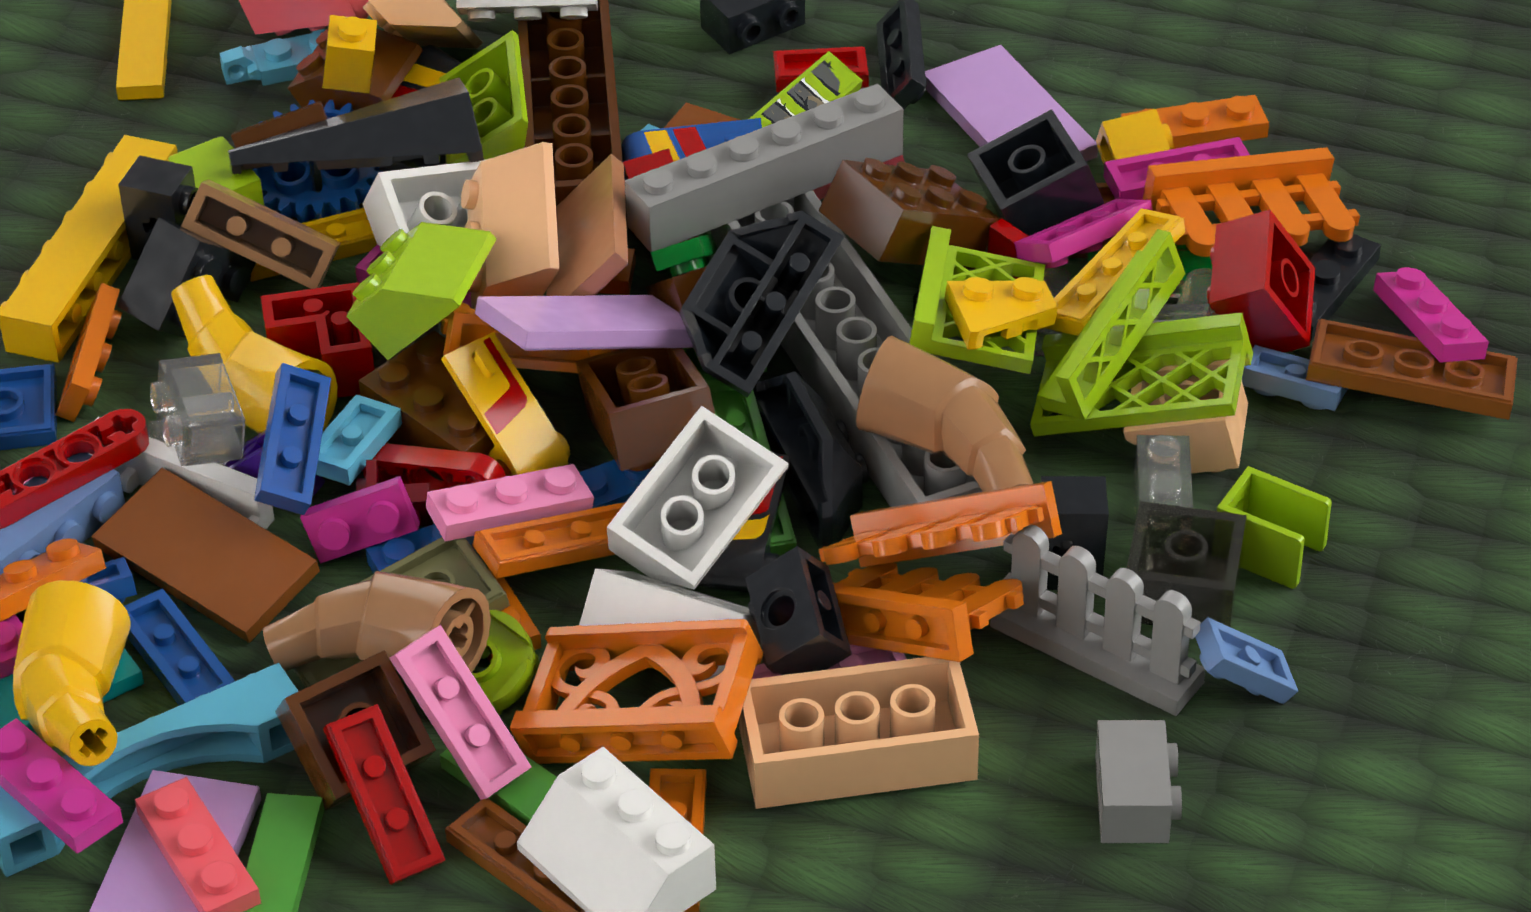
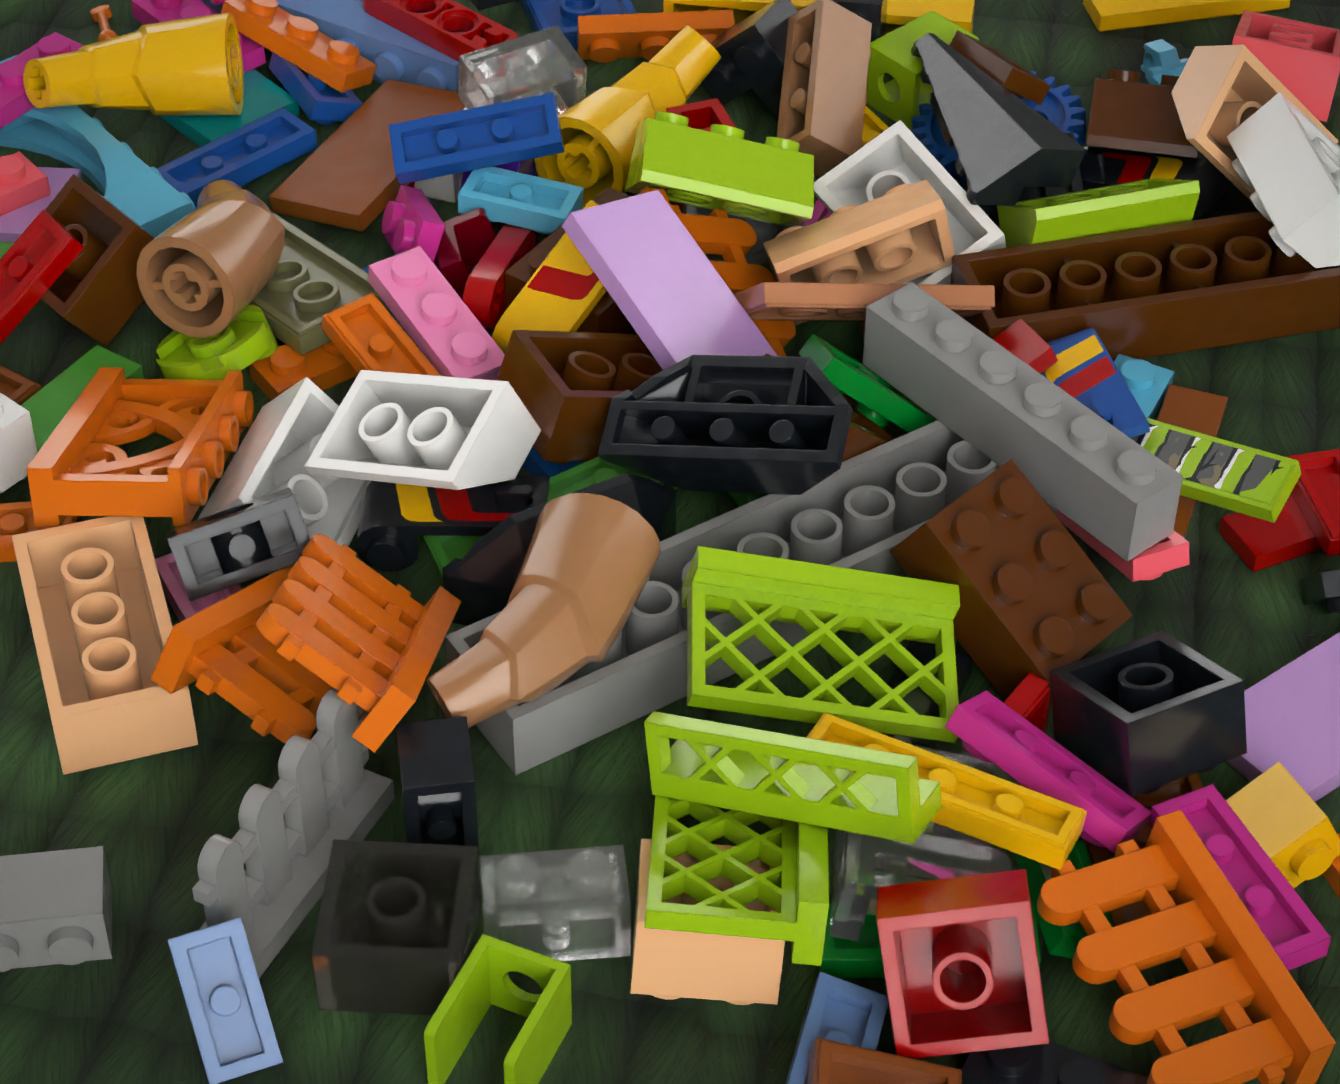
camera: 80 degrees right, 0 degrees up
yellow slope [322,15,377,93] -> none
bright pink plate [389,625,532,800] -> none
yellow wing [944,277,1058,350] -> none

